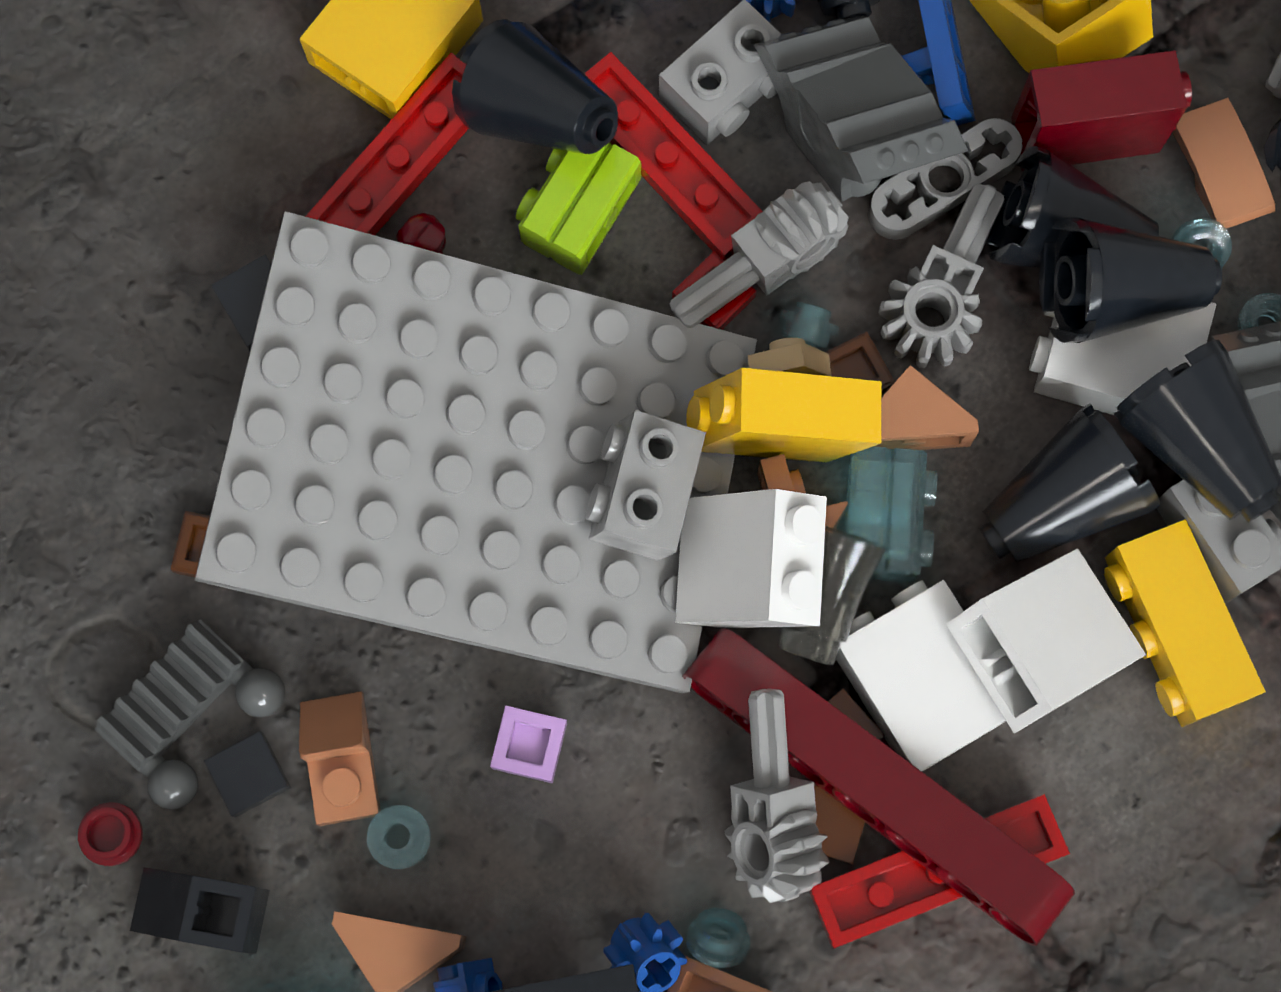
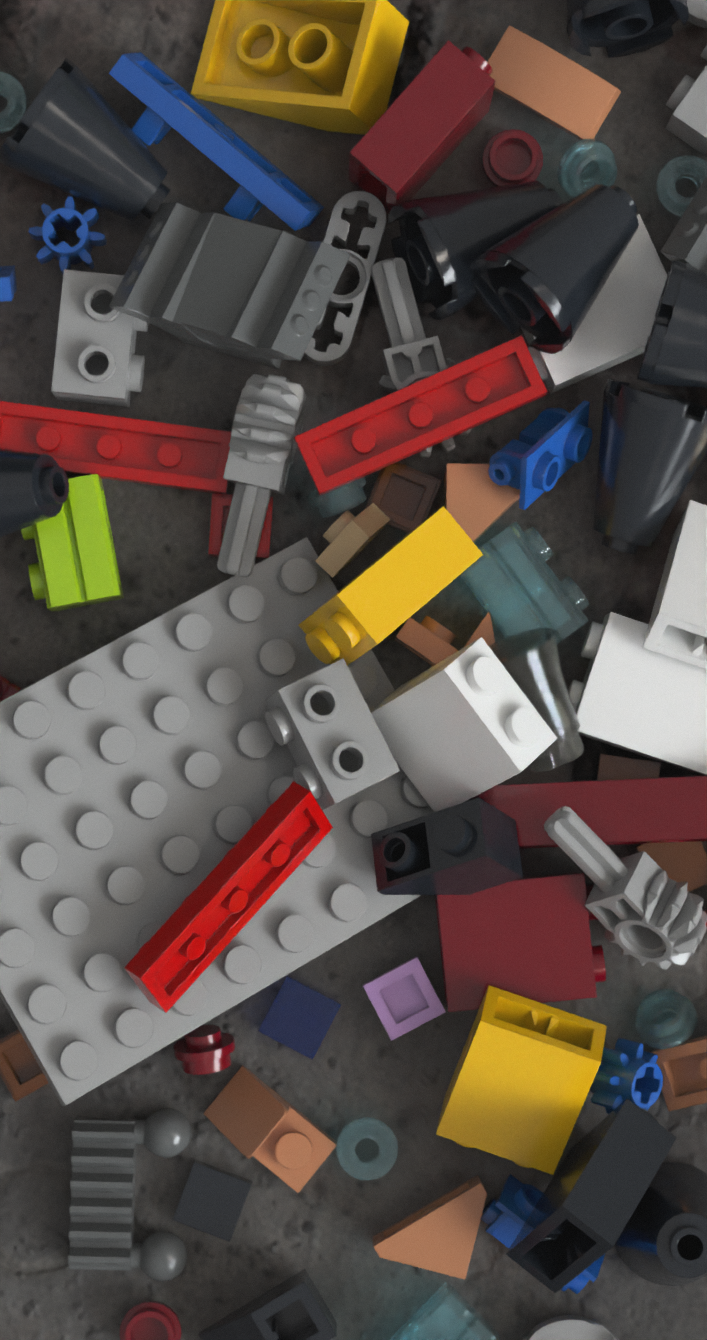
camera: 50 degrees left, 10 degrees up
none -> red plate [124,781,333,1013]
none -> dark red plate [173,1025,235,1075]
none -> clear blue tile [258,975,341,1060]
none -> red plate [294,335,547,496]
none -> black slope [371,797,523,895]
none -> dark red brick [435,872,606,1012]
none -> yellow brick [436,985,607,1175]
none -> dark red plate [482,129,543,187]
none -> blue hinge [488,400,593,510]

